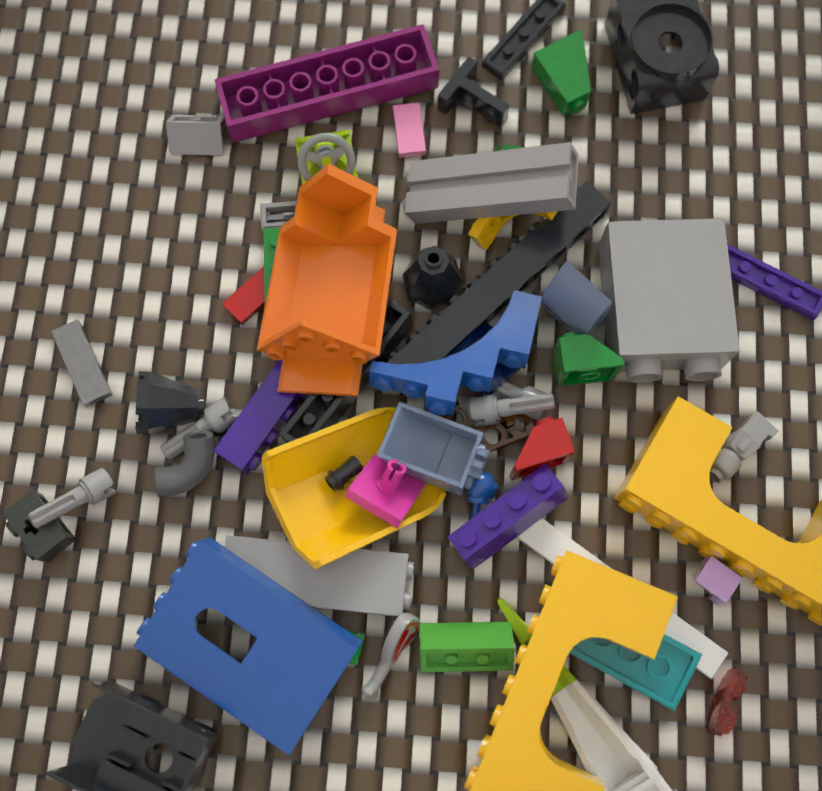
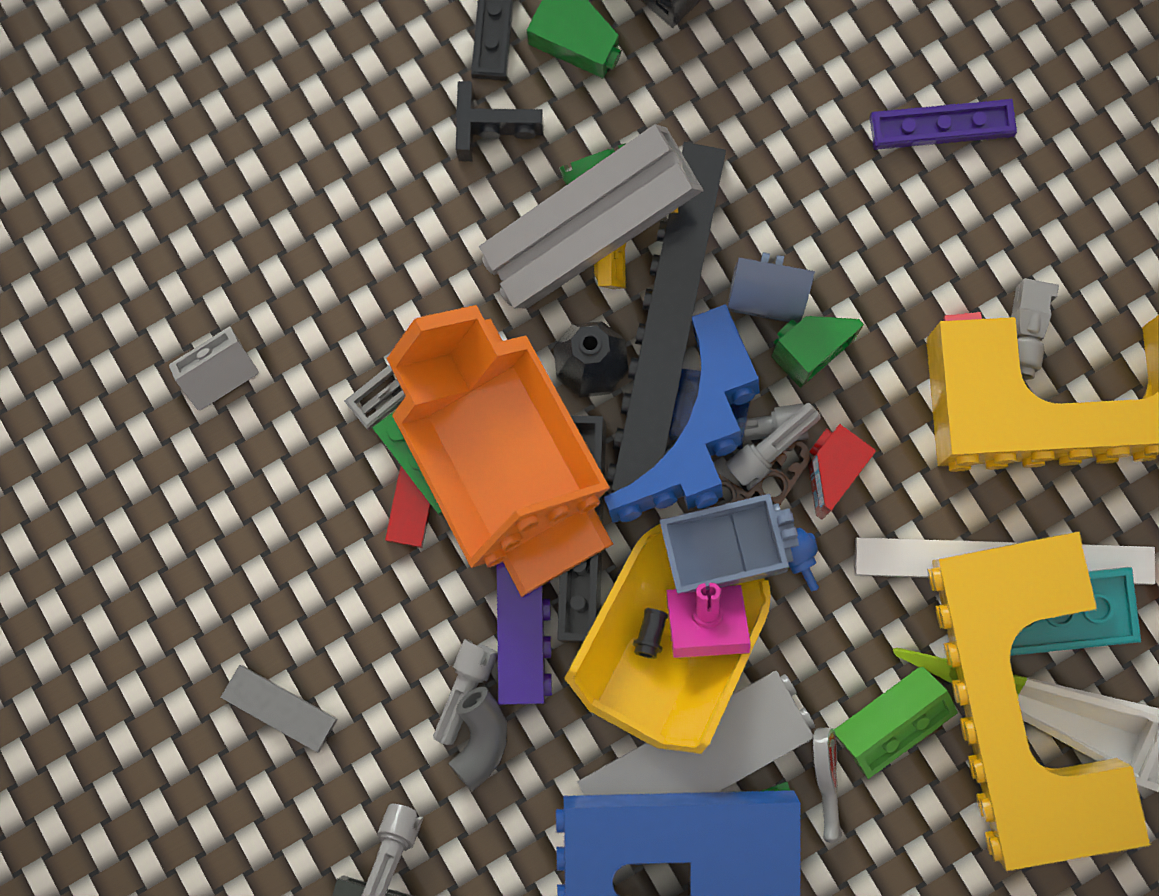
camera: 30 degrees left, 5 degrees up
black cone [135,371,204,435] -> none
magenta brick [214,24,439,143] -> none
light grey piece [295,129,358,185] -> none
bright pink tile [393,103,426,158] -> none
dark purple brick [448,464,569,570] -> none
light grey brick [598,218,740,383] -> none
lavender panel [694,556,743,605] -> none

